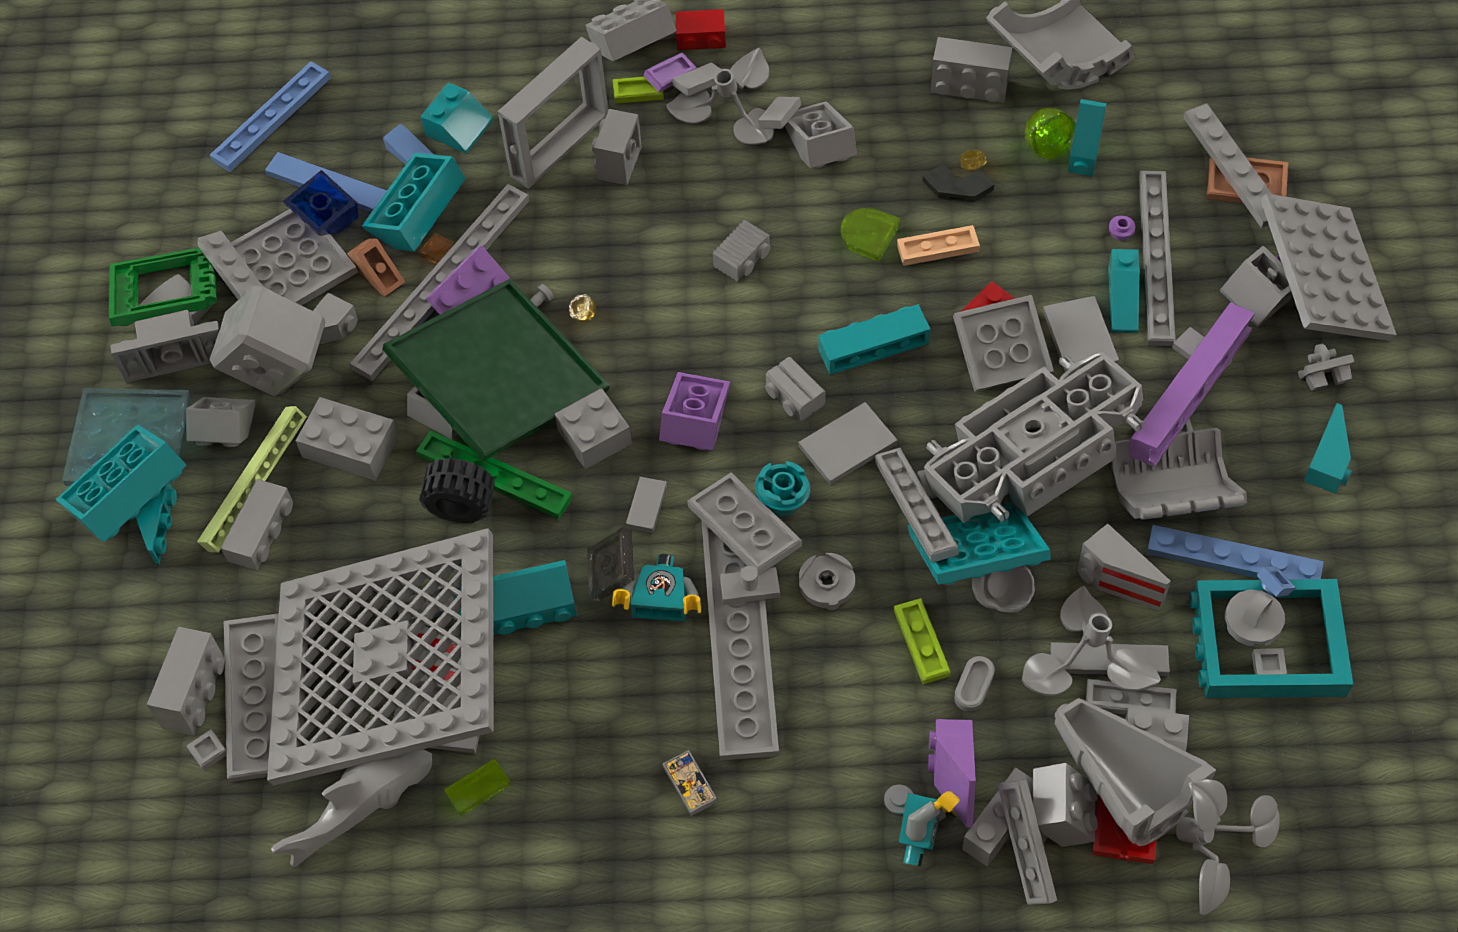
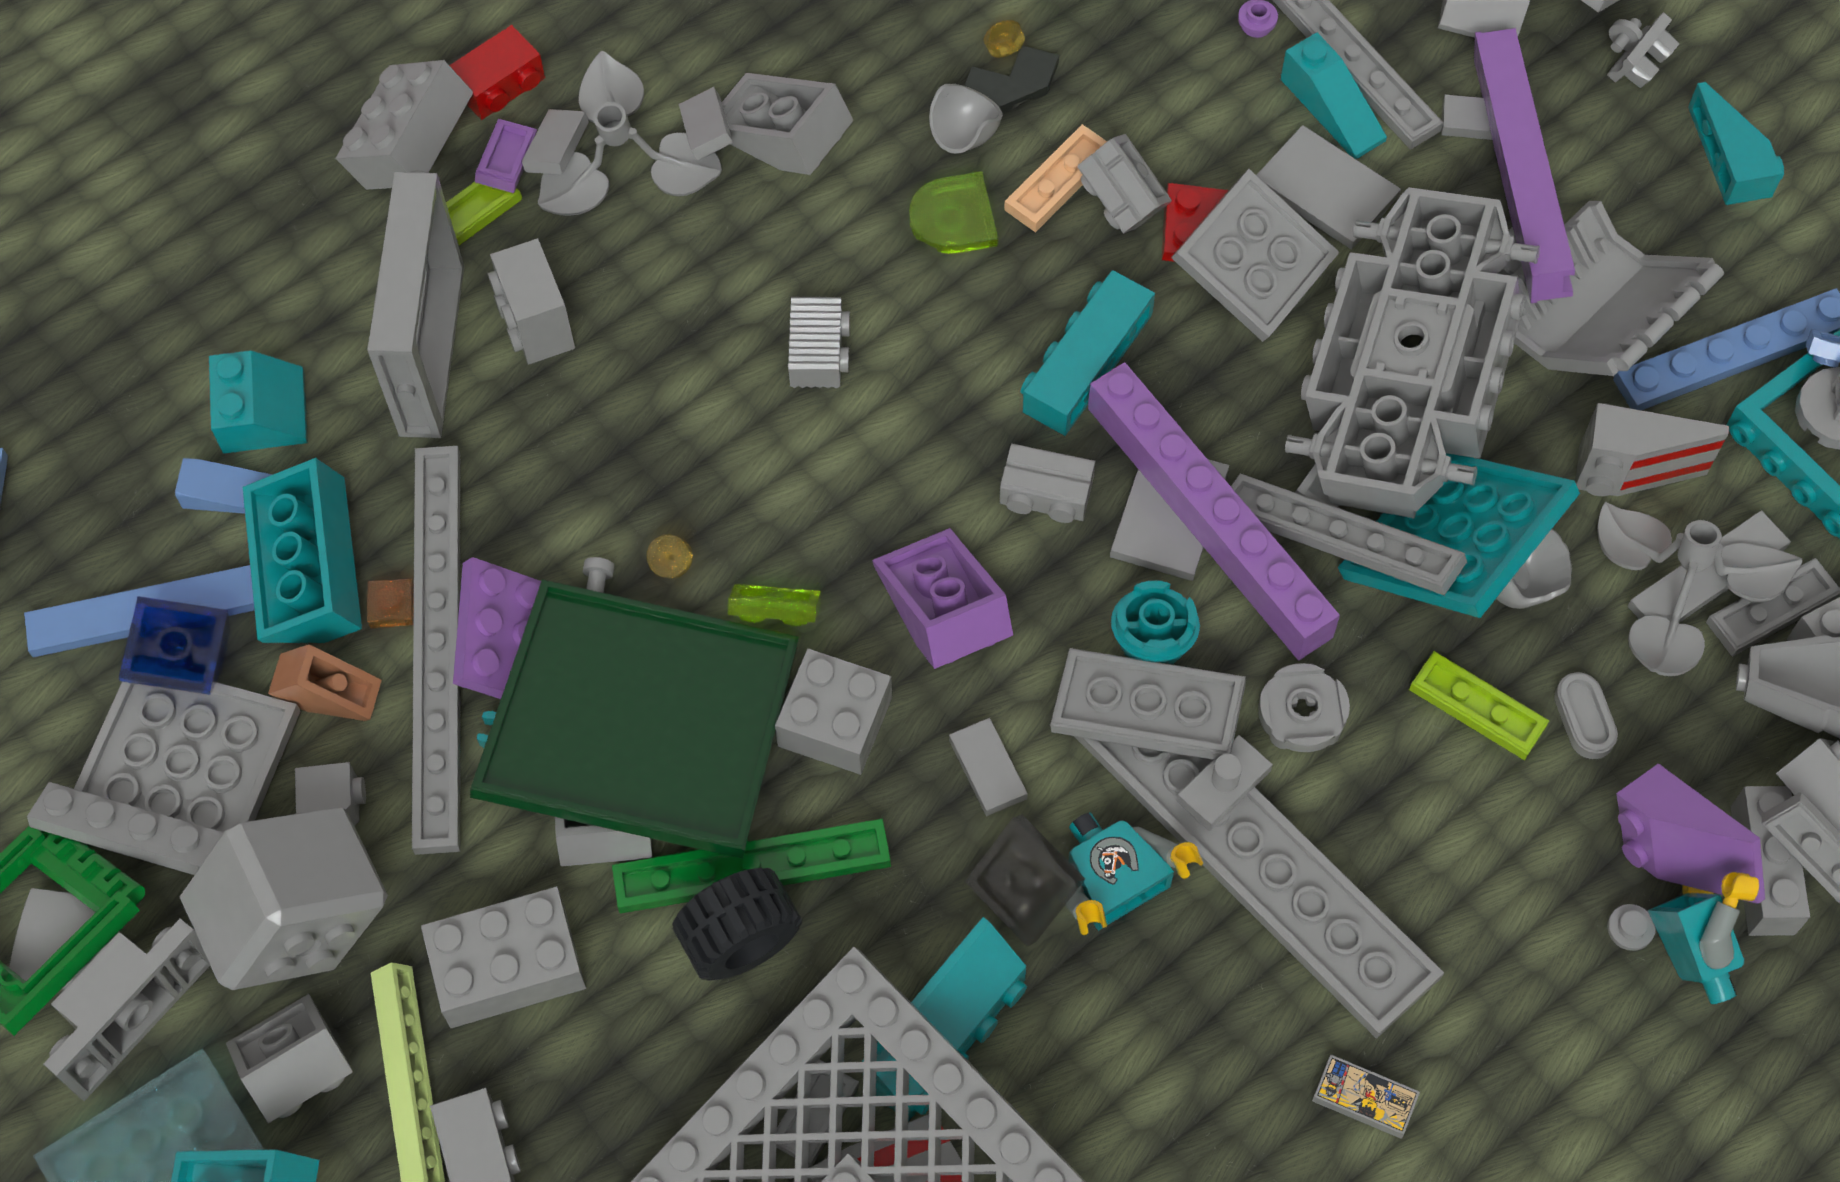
camera: 40 degrees left, 5 degrees up
none -> clear neon green plate [728,584,821,626]
none -> light grey helmet [929,84,1003,154]
none -> light grey brick [1077,134,1172,234]
none -> medium lavender brick [1088,362,1340,661]

